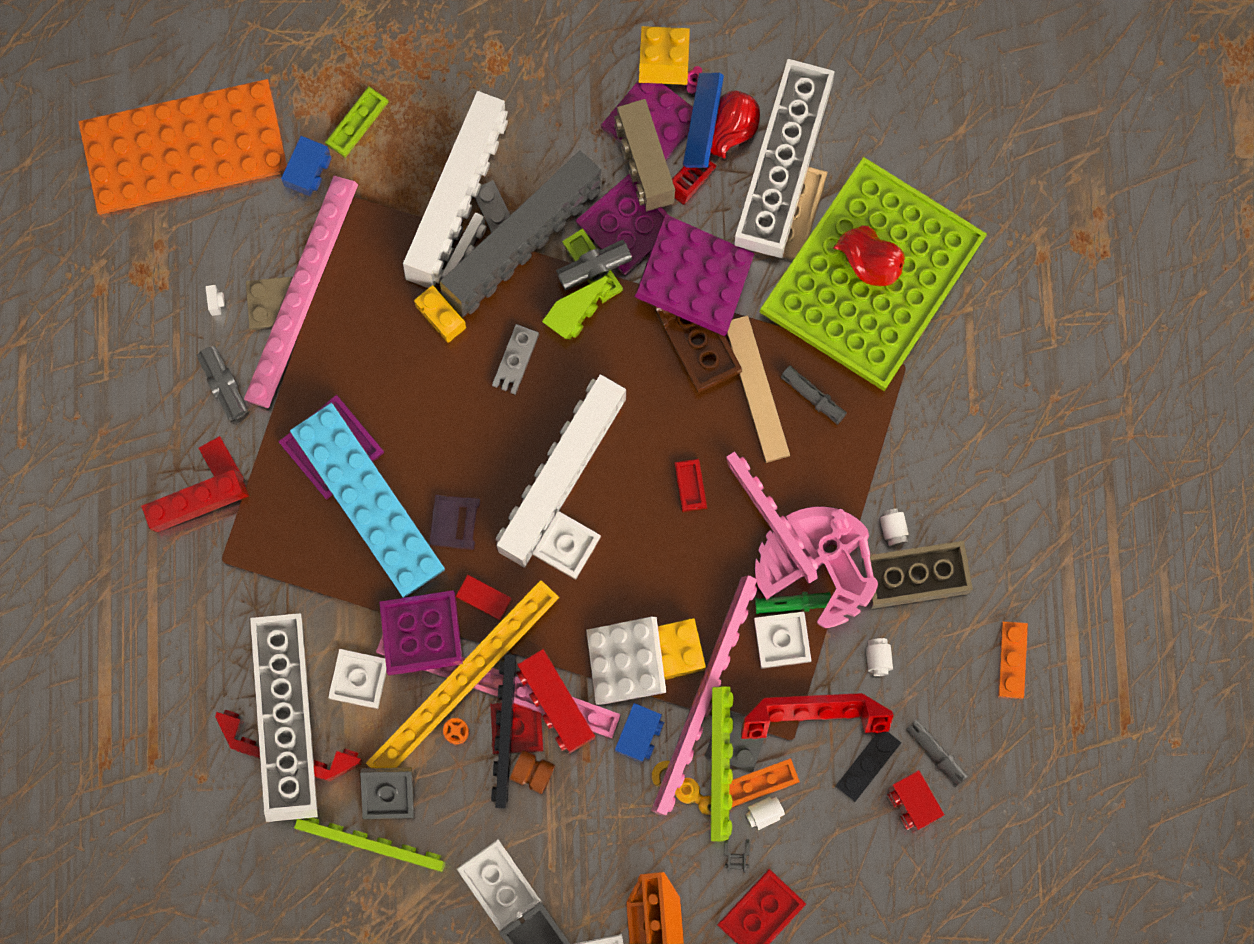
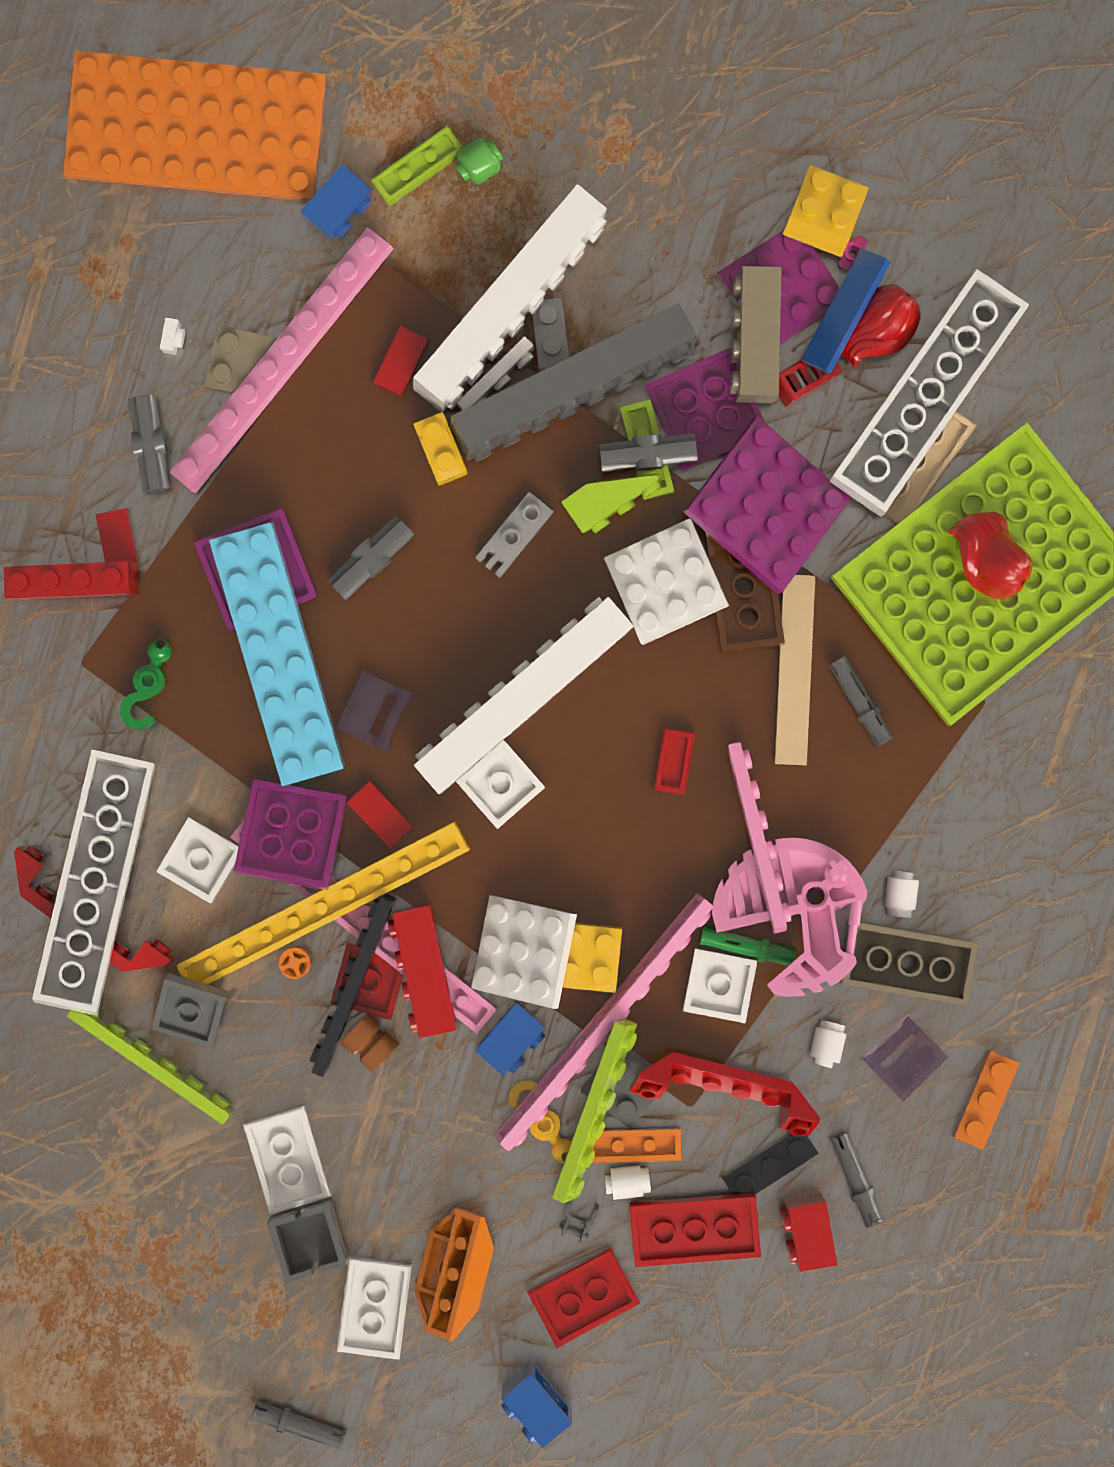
camera: 20 degrees right, 10 degrees up
none -> green piece [120,638,172,730]
none -> dark grey piece [327,515,415,600]
none -> red tile [373,326,429,397]
none -> bright green head [455,137,503,185]
none -> white plate [604,519,729,645]
none -> red plate [629,1193,761,1267]
none -> clear purple plate [863,1016,948,1102]

